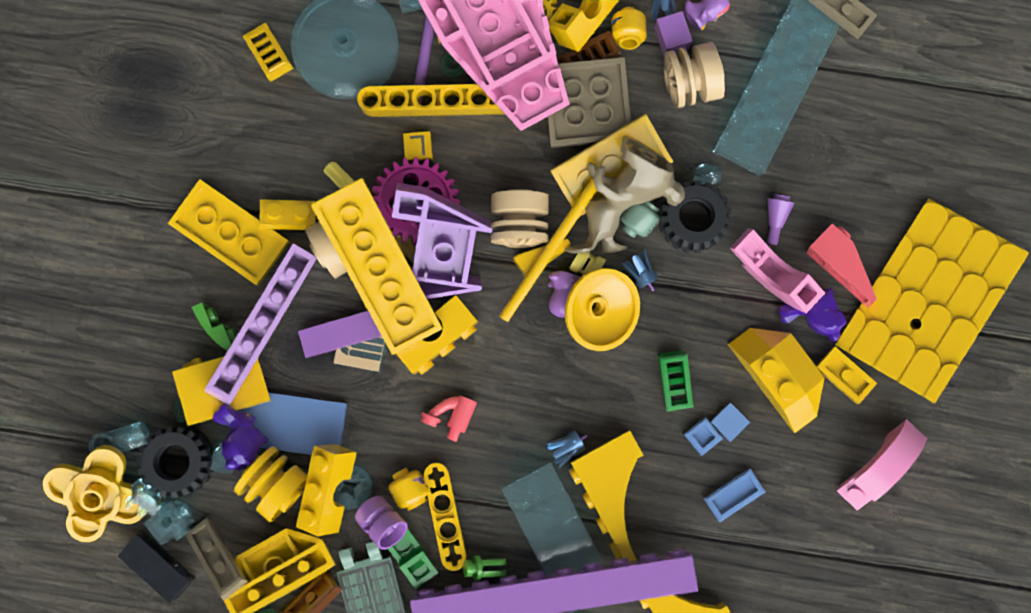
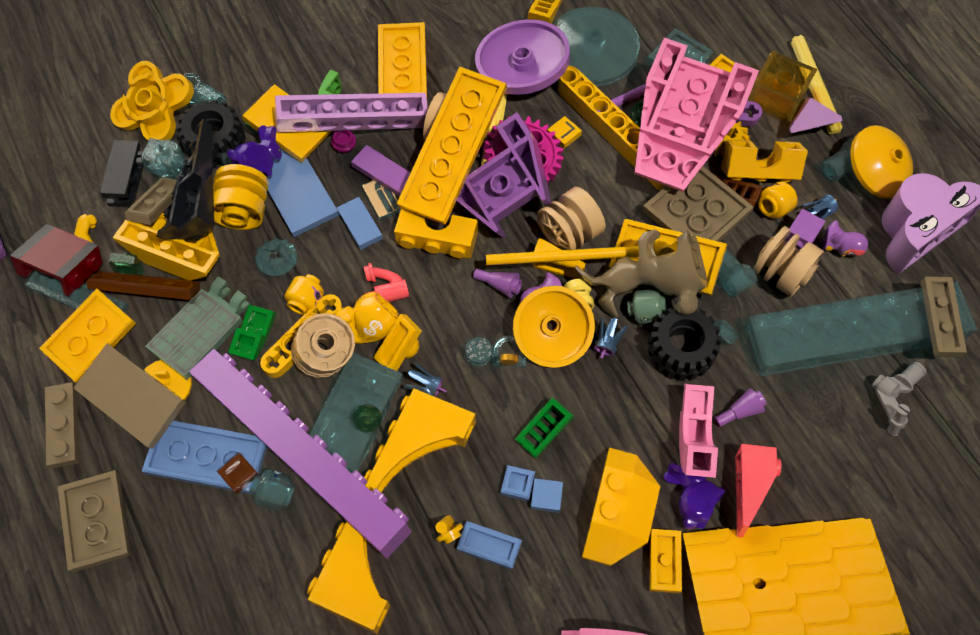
camera: 50 degrees right, 20 degrees down
clear light blue tile [125,478,161,518] -> none
yellow plate [259,199,315,230] -> none
yellow arch [296,444,357,536] -> none
medium lavender wheel [355,496,408,549] -> none
bright green arm [463,555,506,581] -> none
none -> black wedge [156,120,214,239]
none -> tan wheel [291,313,355,378]
none -> magenta plate [331,130,356,153]
none -> yellow piece [334,292,399,344]
none -> medium blue tile [337,197,383,250]
none -> clear green plate [353,404,382,433]
none -> yellow tile [373,314,422,375]
none -> yellow plate [435,515,463,544]
none -> clear light blue tile [465,337,492,366]
none -> medium lavender cone [473,269,522,298]
none -> medium lavender dish [475,20,571,95]
none -> clear light blue piece [492,335,526,367]
none -> clear light blue piece [718,249,757,297]
none -> light grey pin [872,362,926,436]

